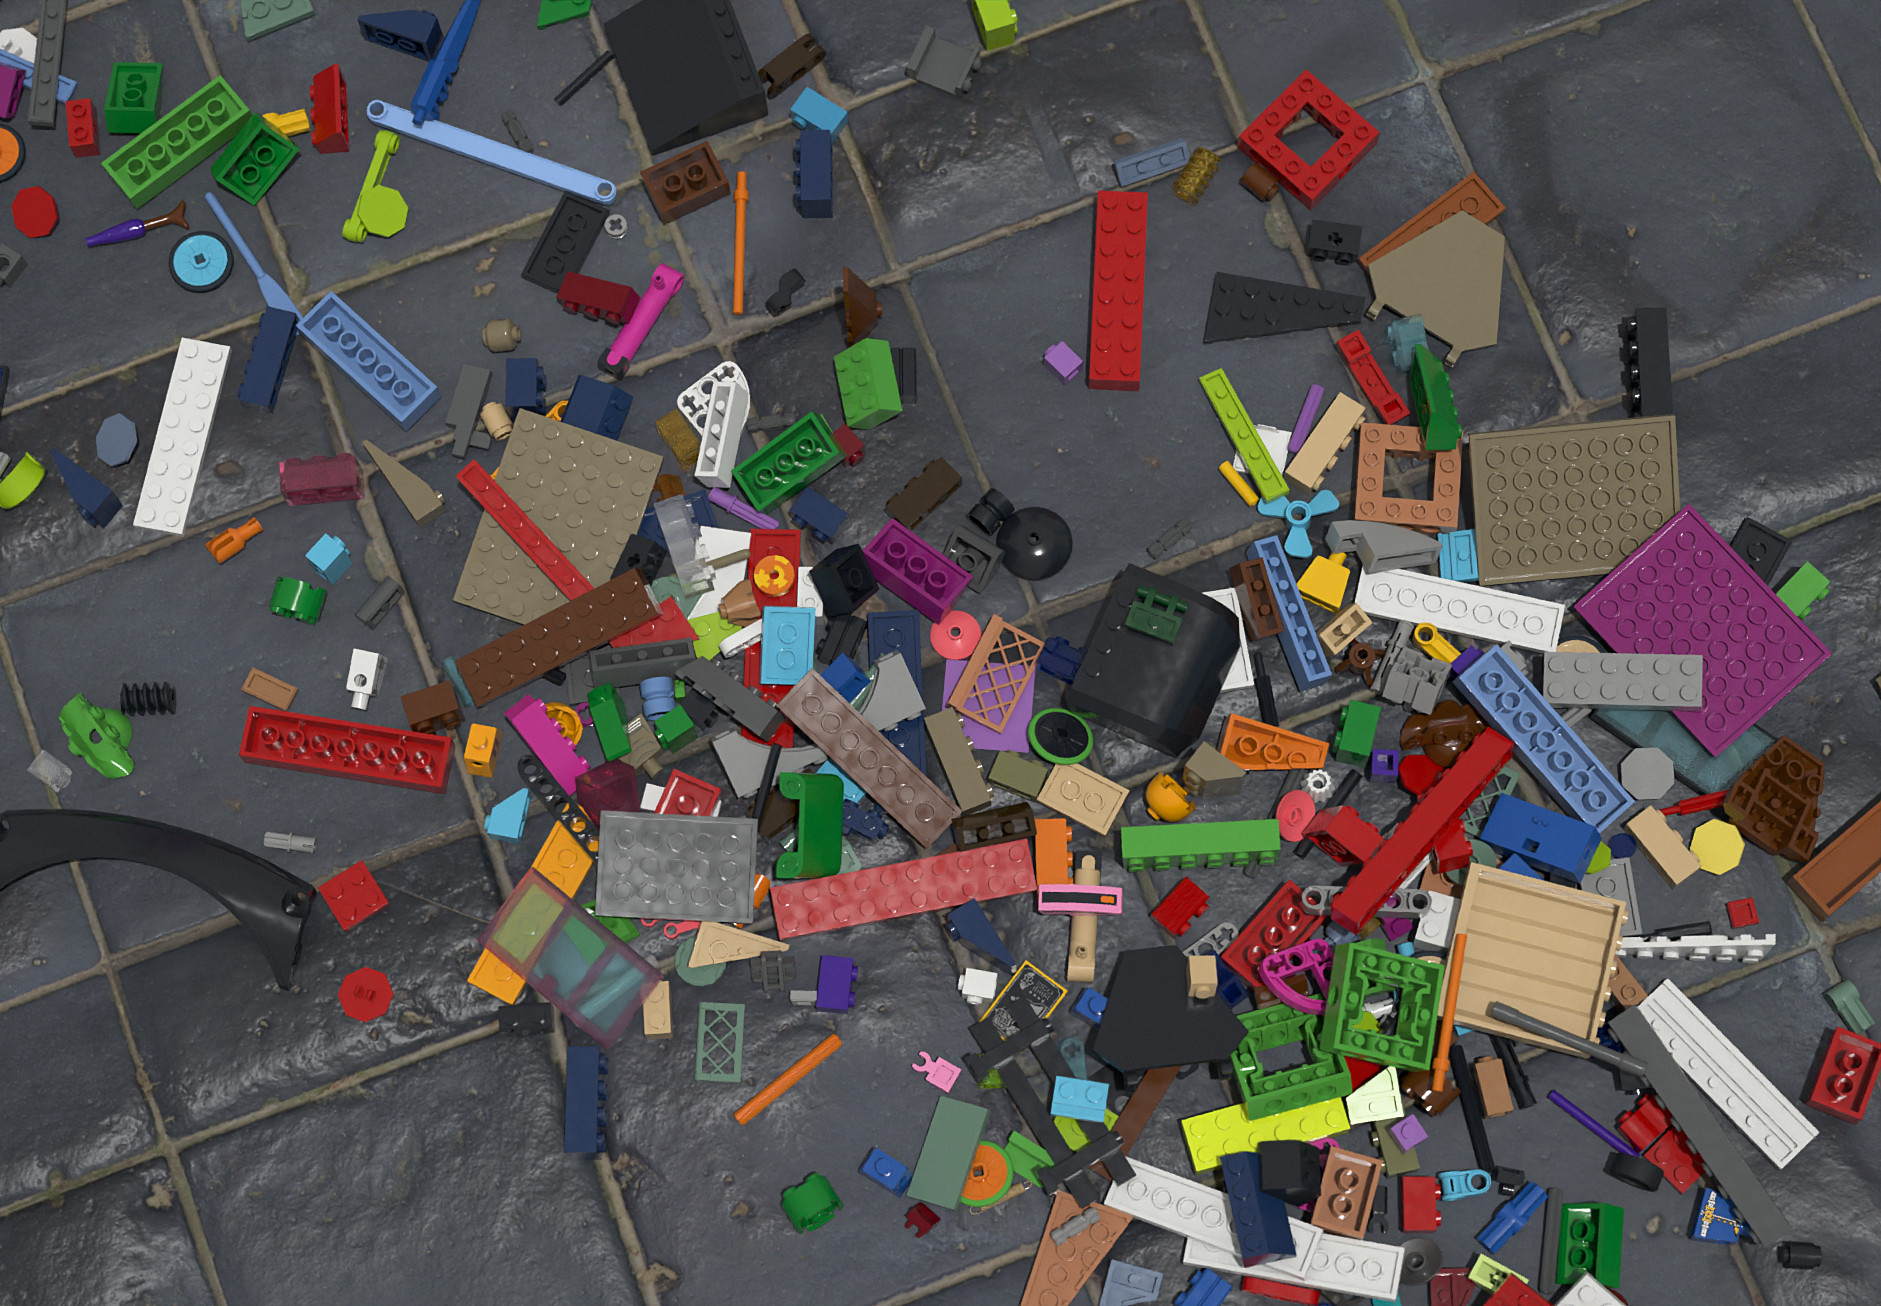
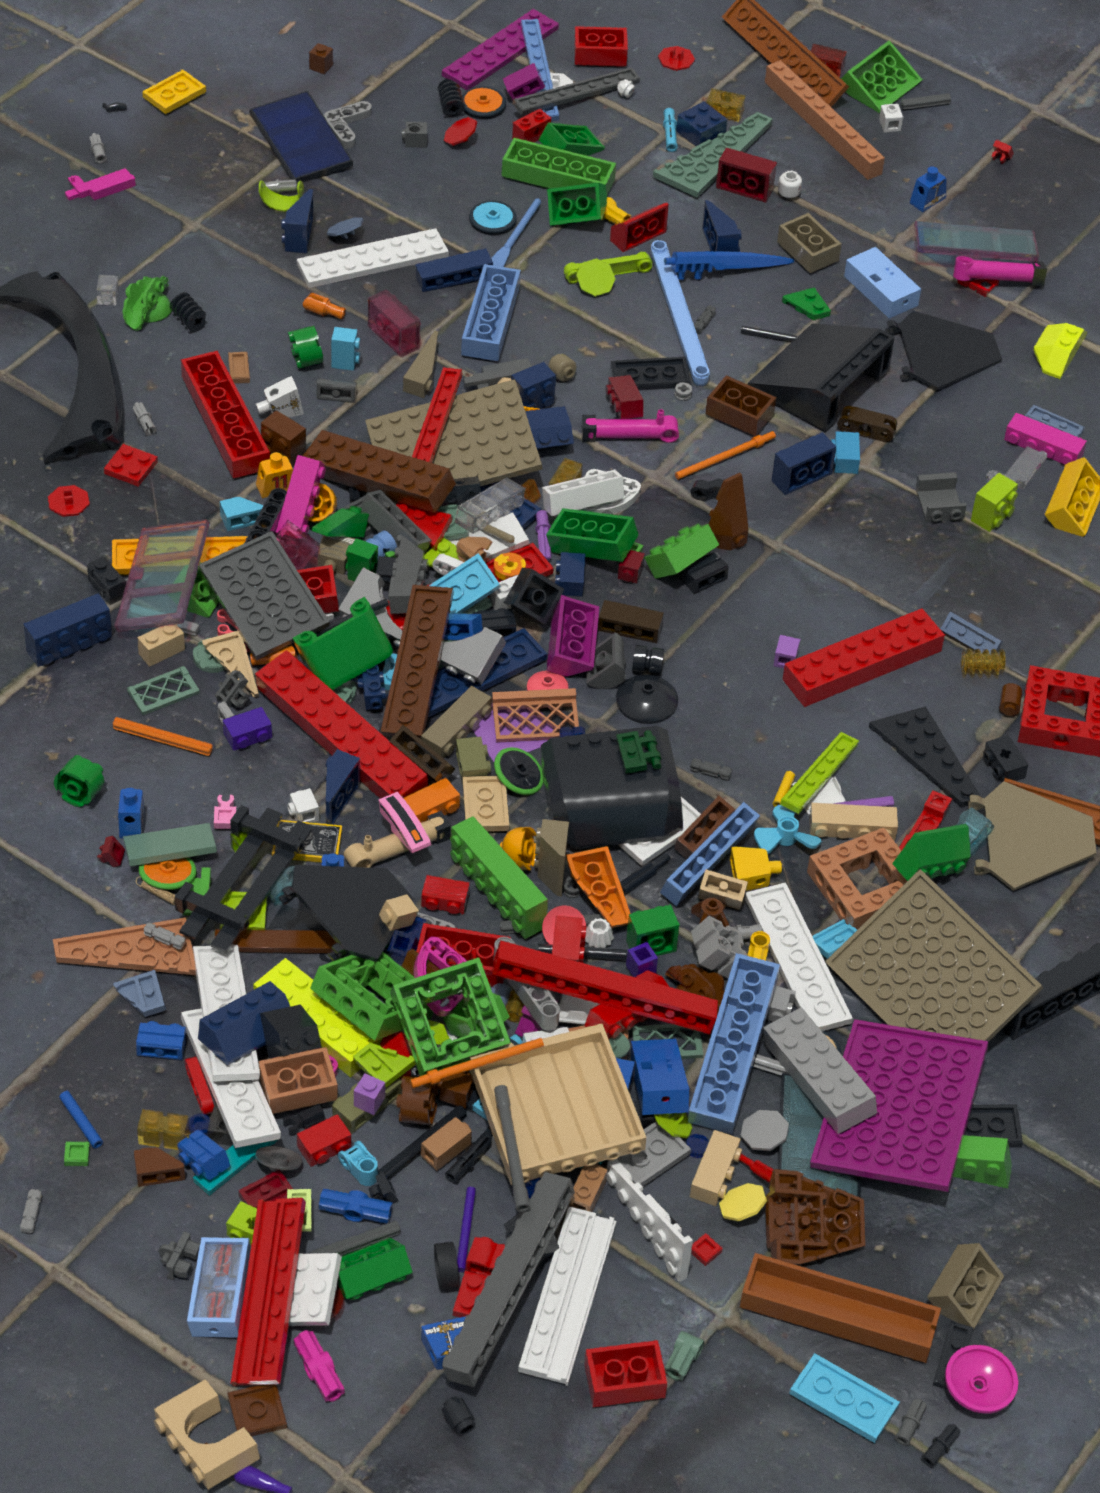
camera: 50 degrees right, 25 degrees down
dark purple piece [85,200,189,247] -> none
medium azure plate [1050,1076,1109,1124] -> none
light grey slope [1325,520,1443,573] -> none

